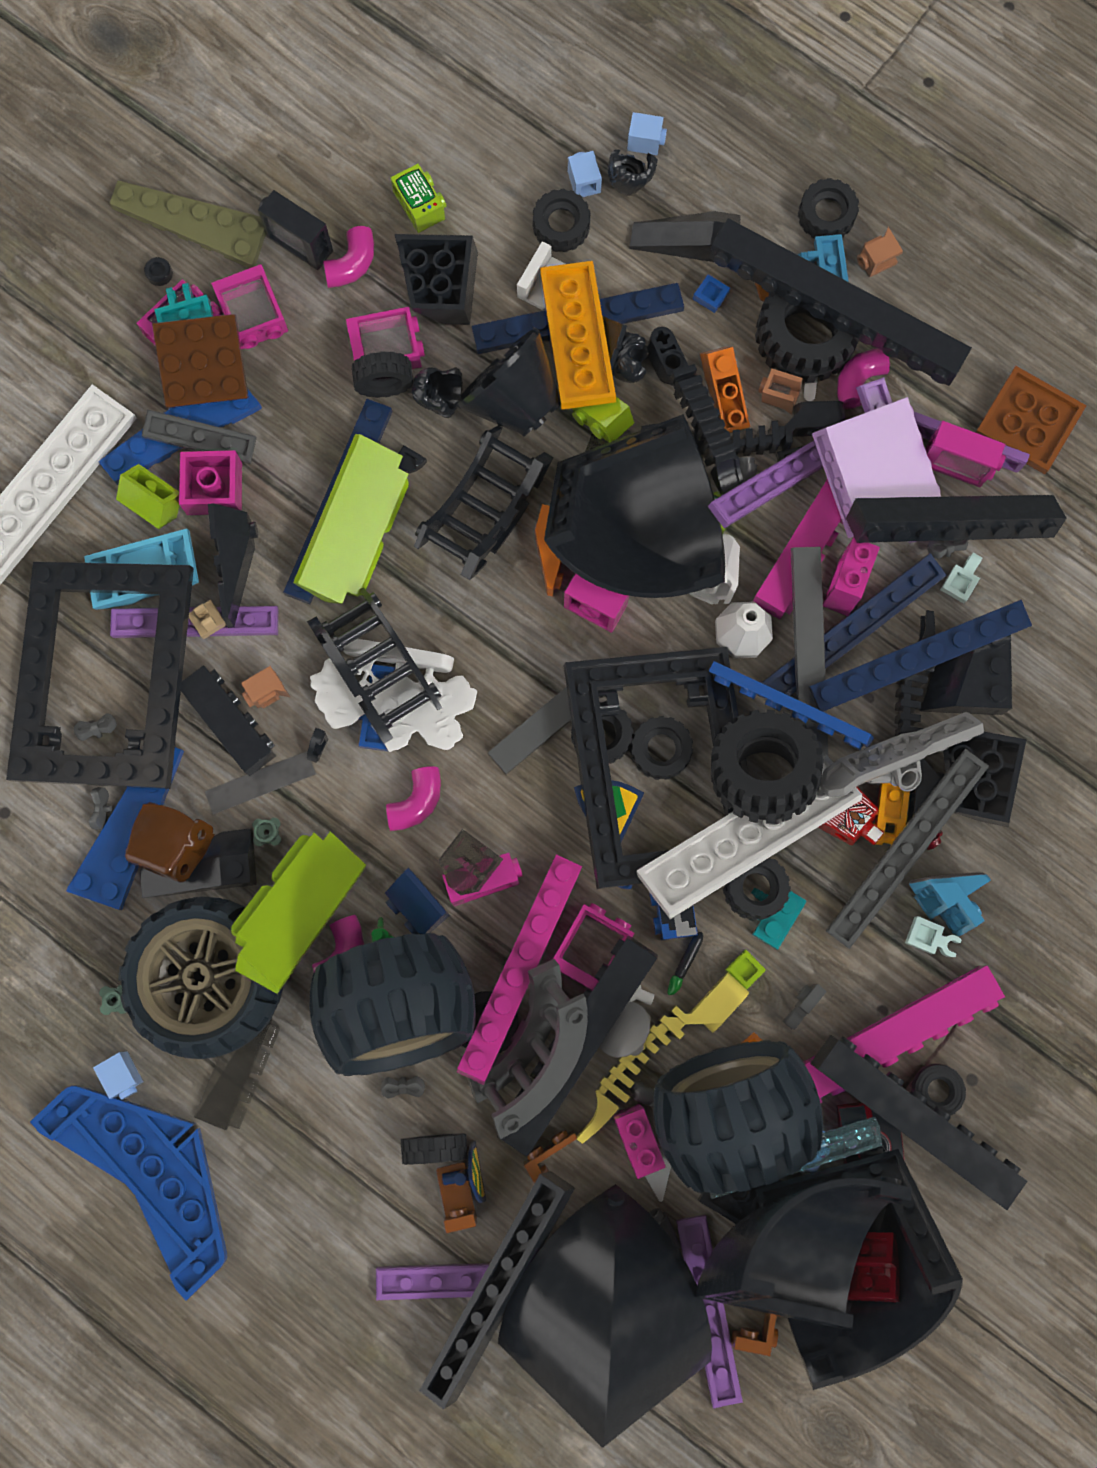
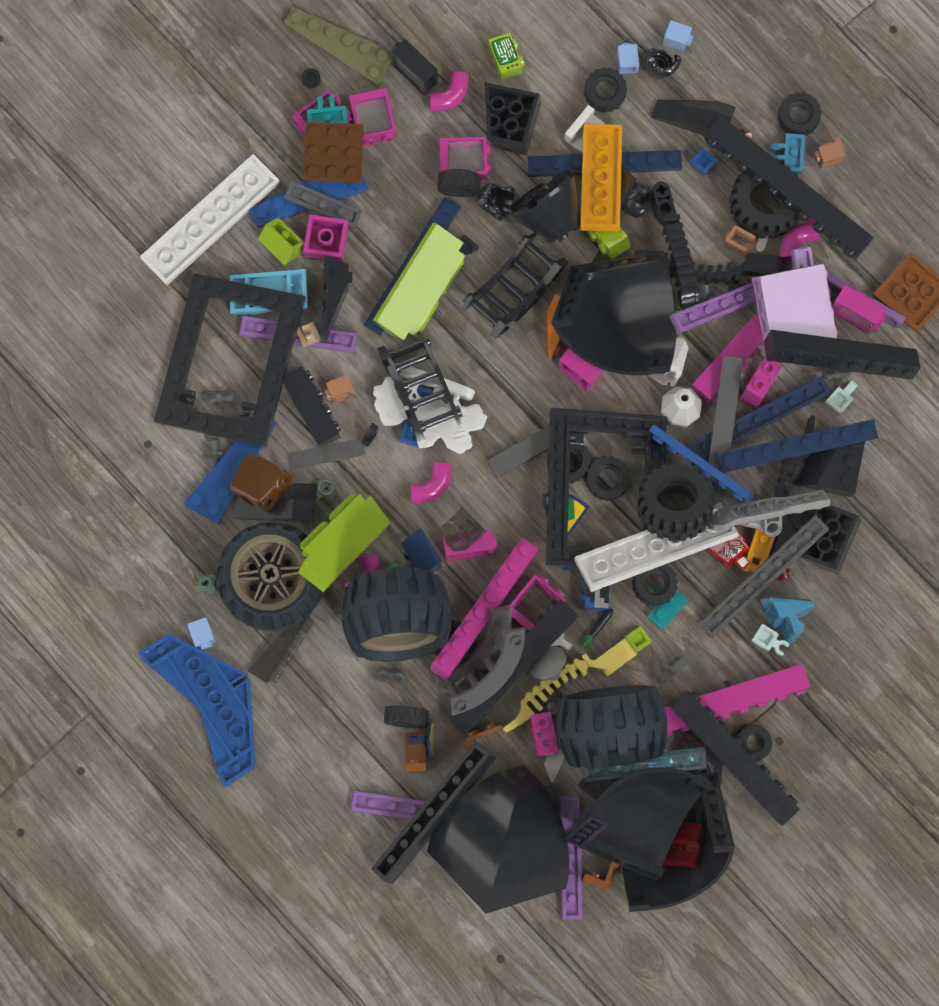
camera: 10 degrees right, 0 degrees up
orange slope [700,347,750,433] -> none

